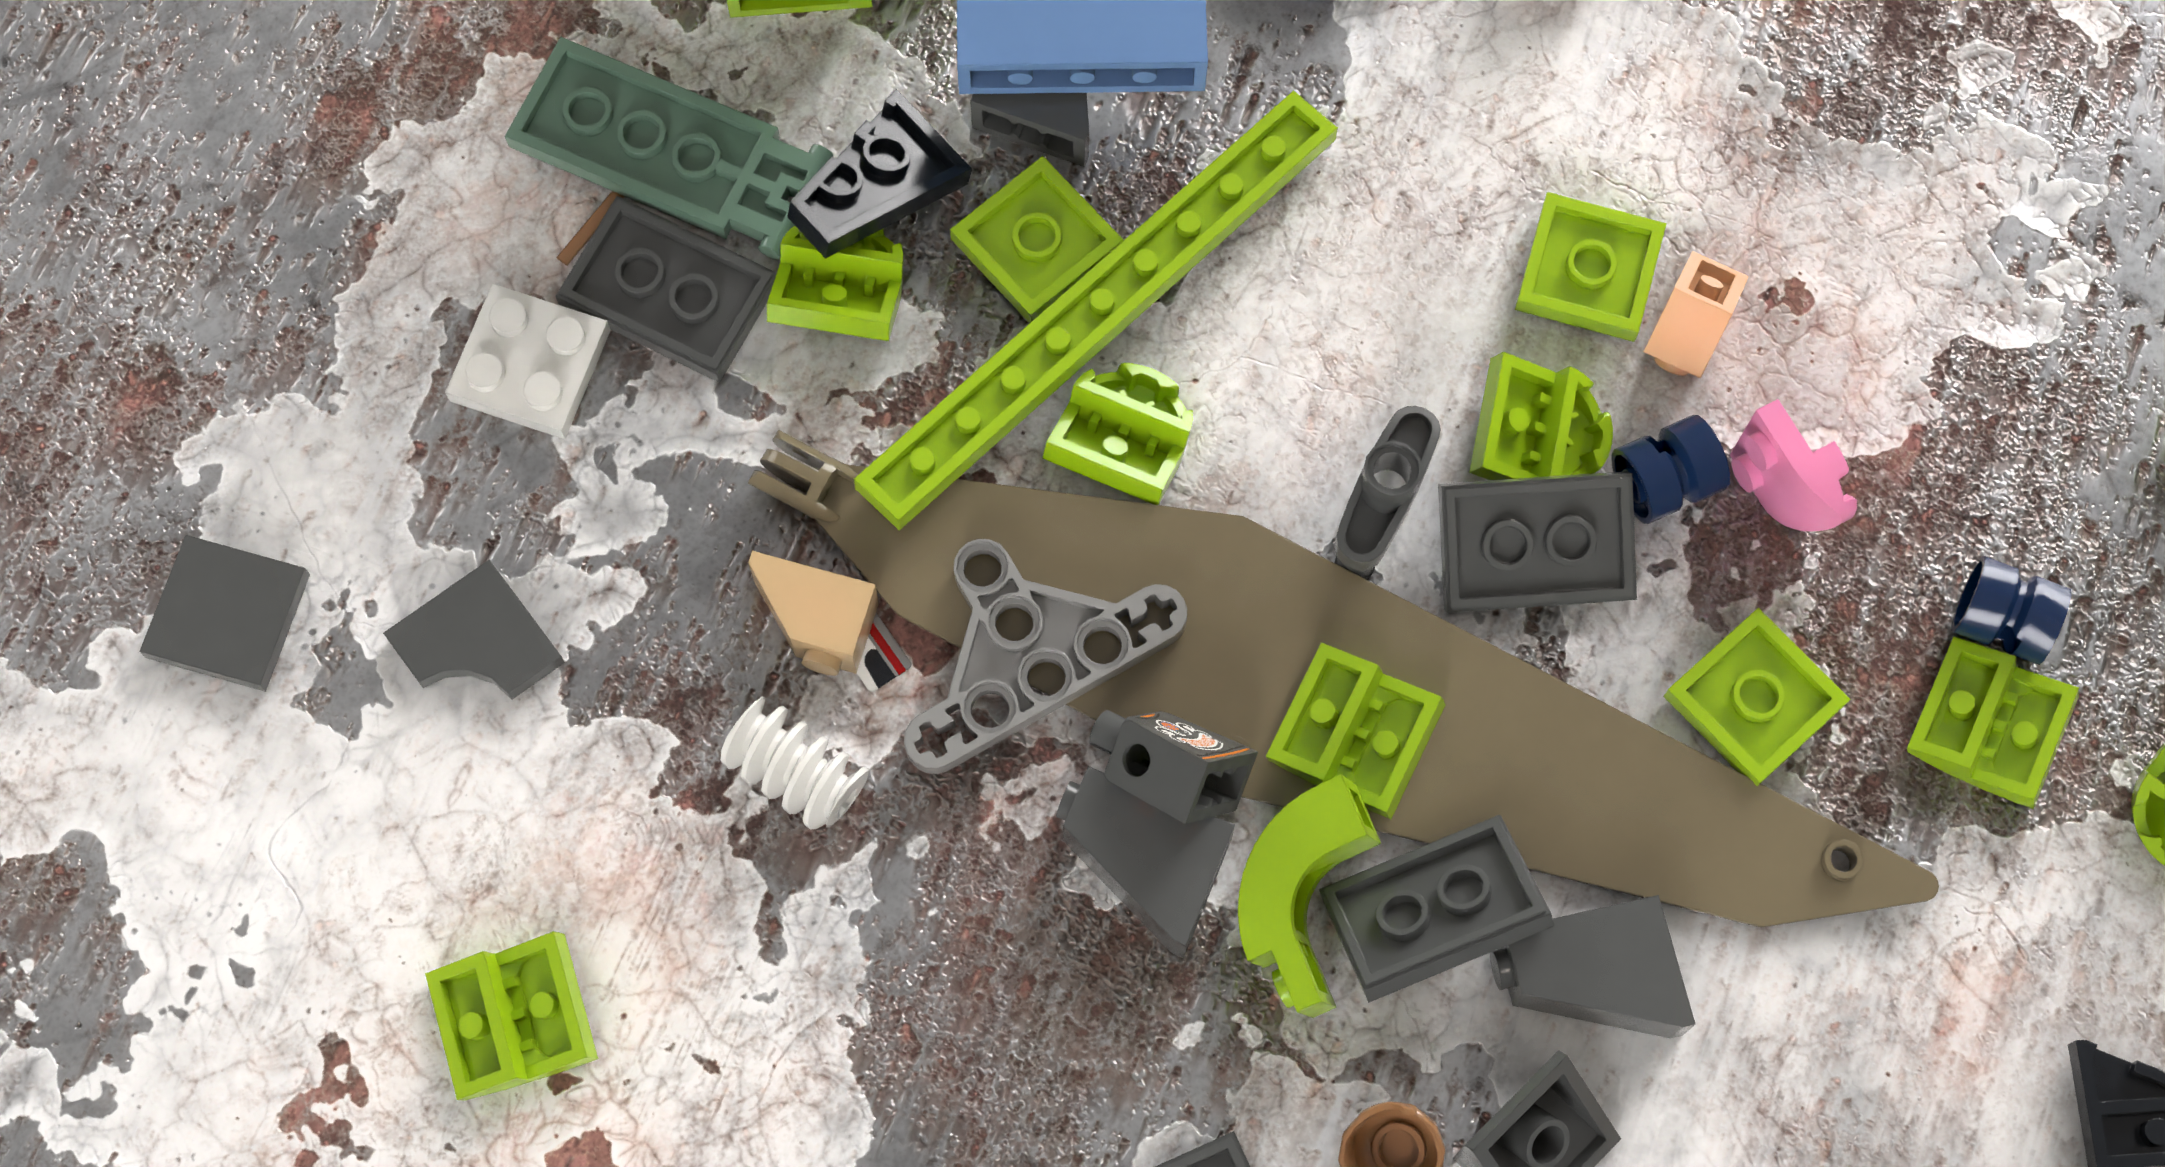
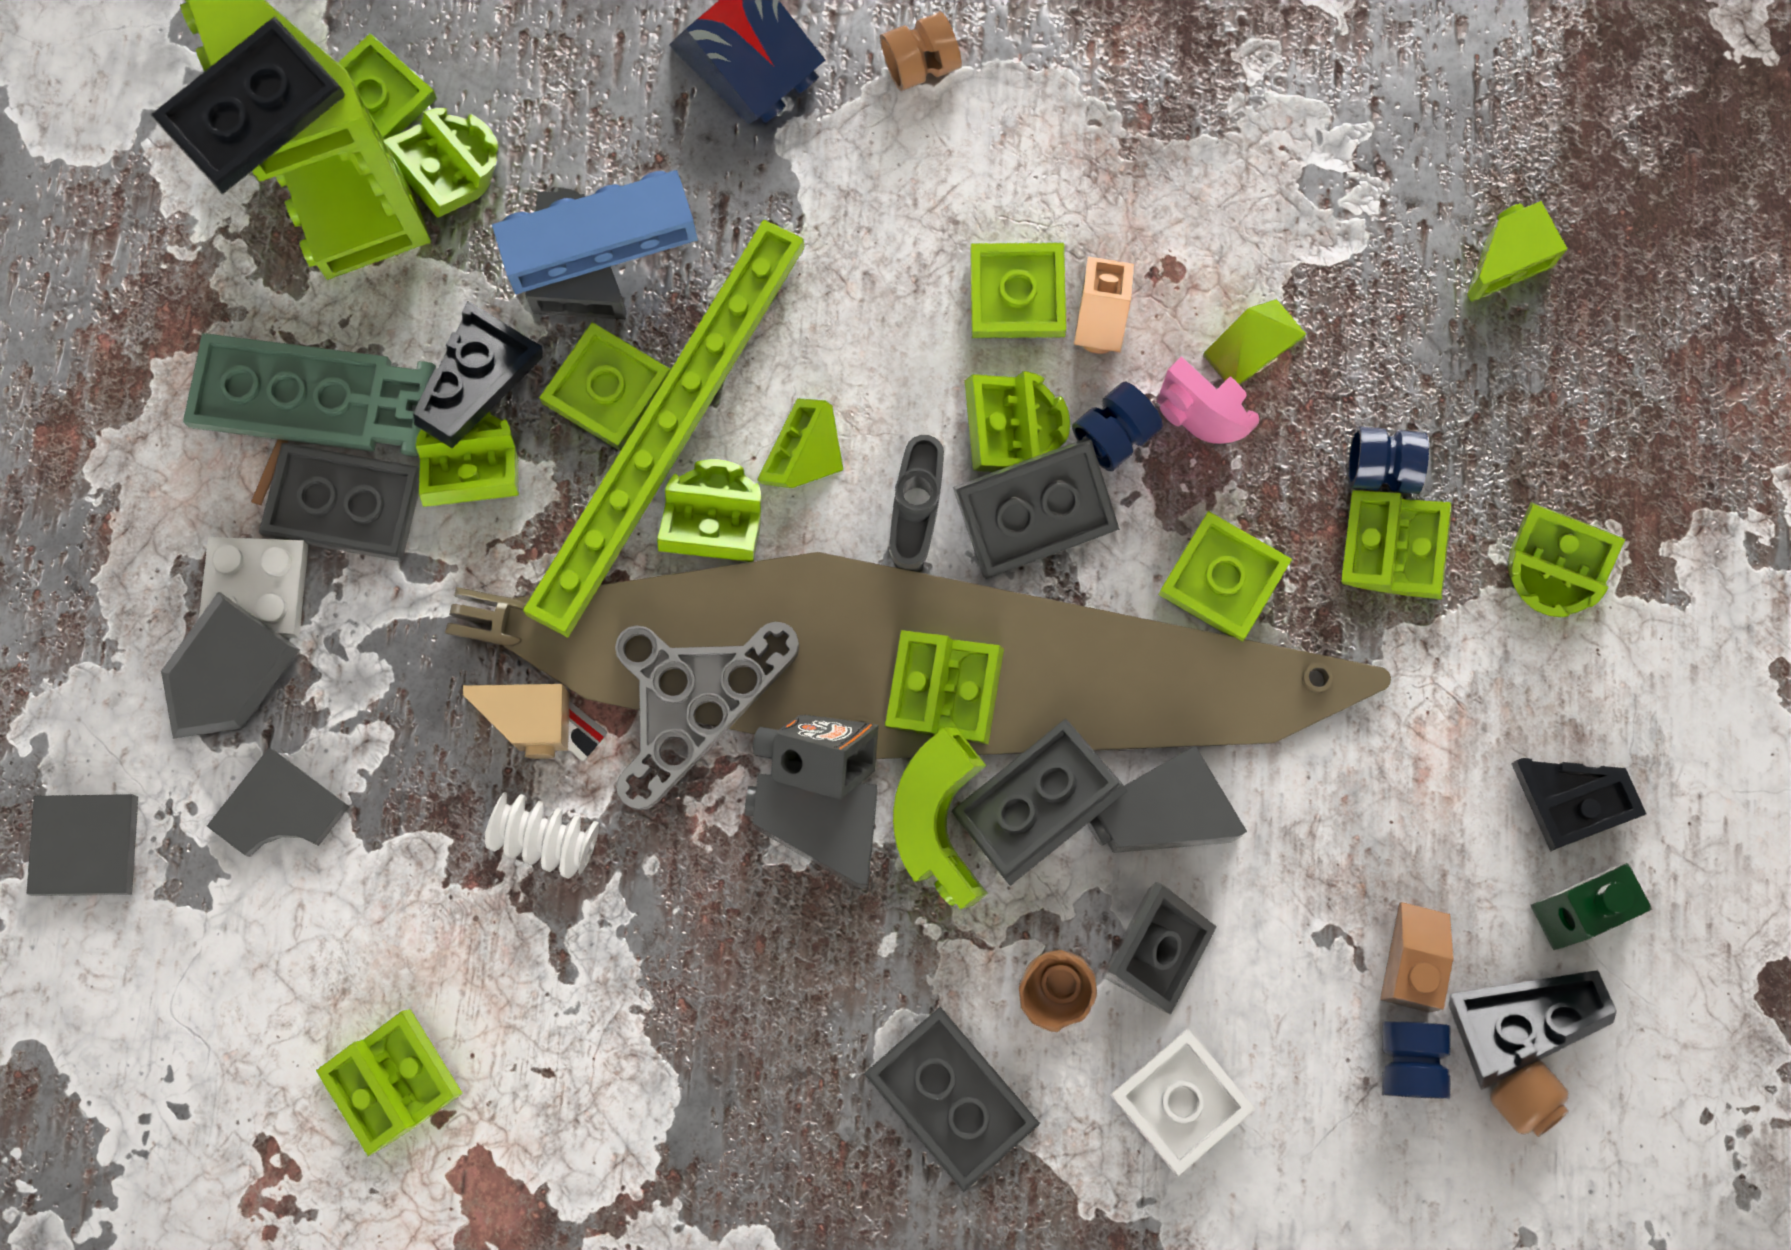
camera: 15 degrees left, 5 degrees up
none -> dark grey tile [161,592,300,739]
none -> lime slope [757,398,844,489]
none -> lime slope [1203,299,1306,385]

